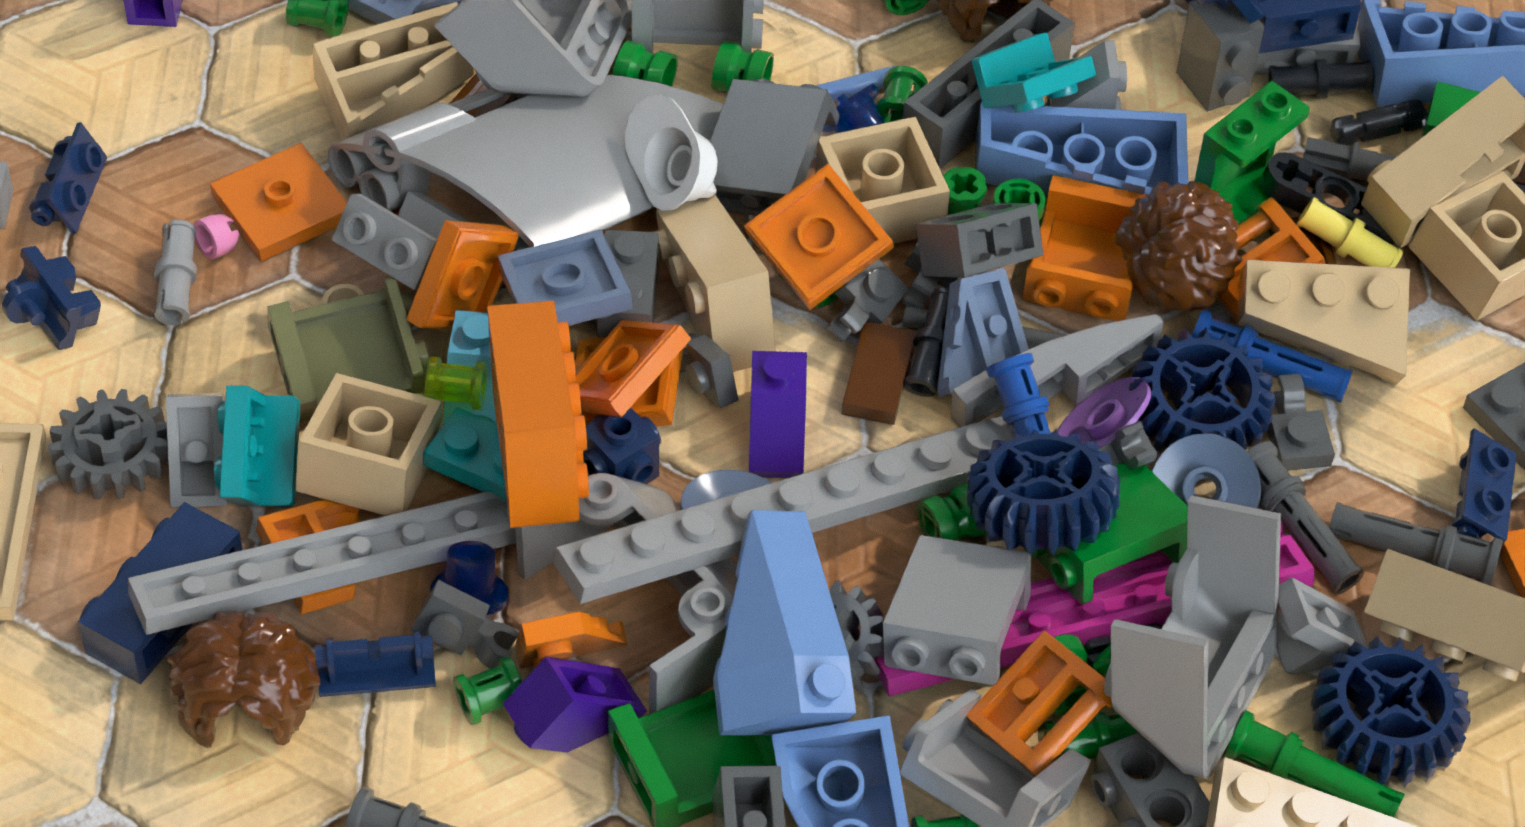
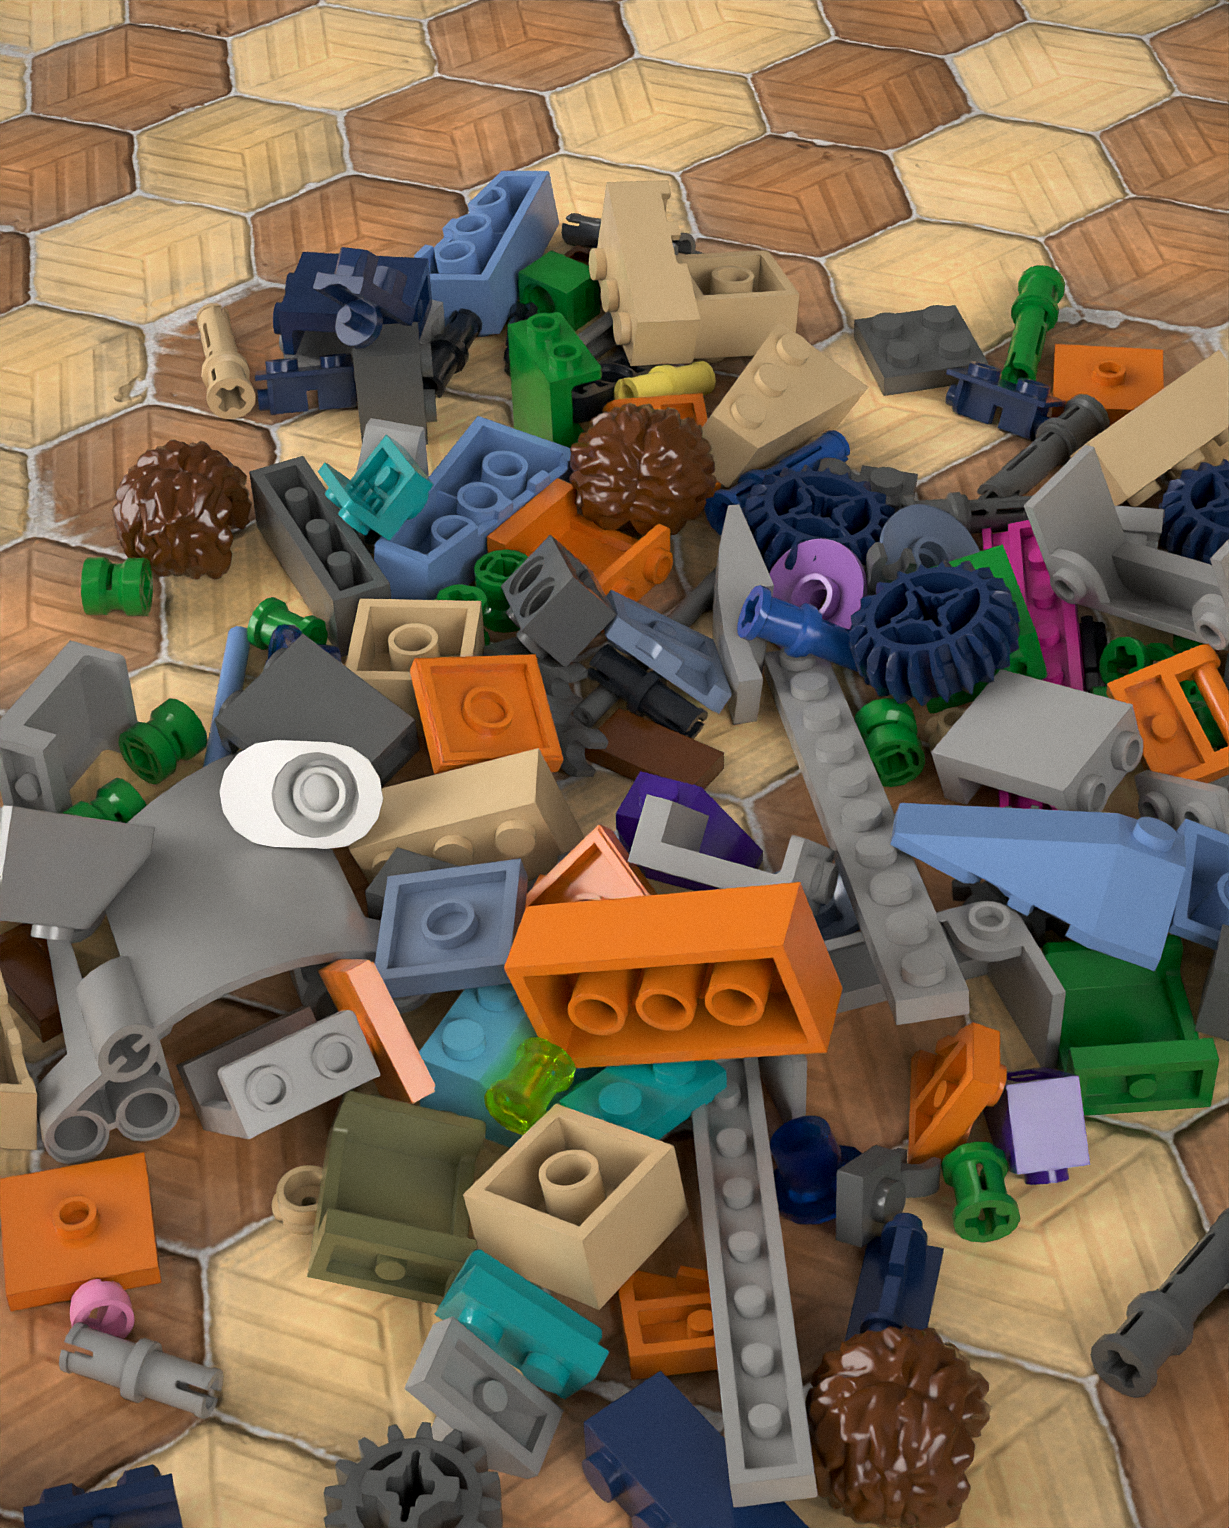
camera: 65 degrees left, 10 degrees down
none -> light grey panel [627,794,839,917]

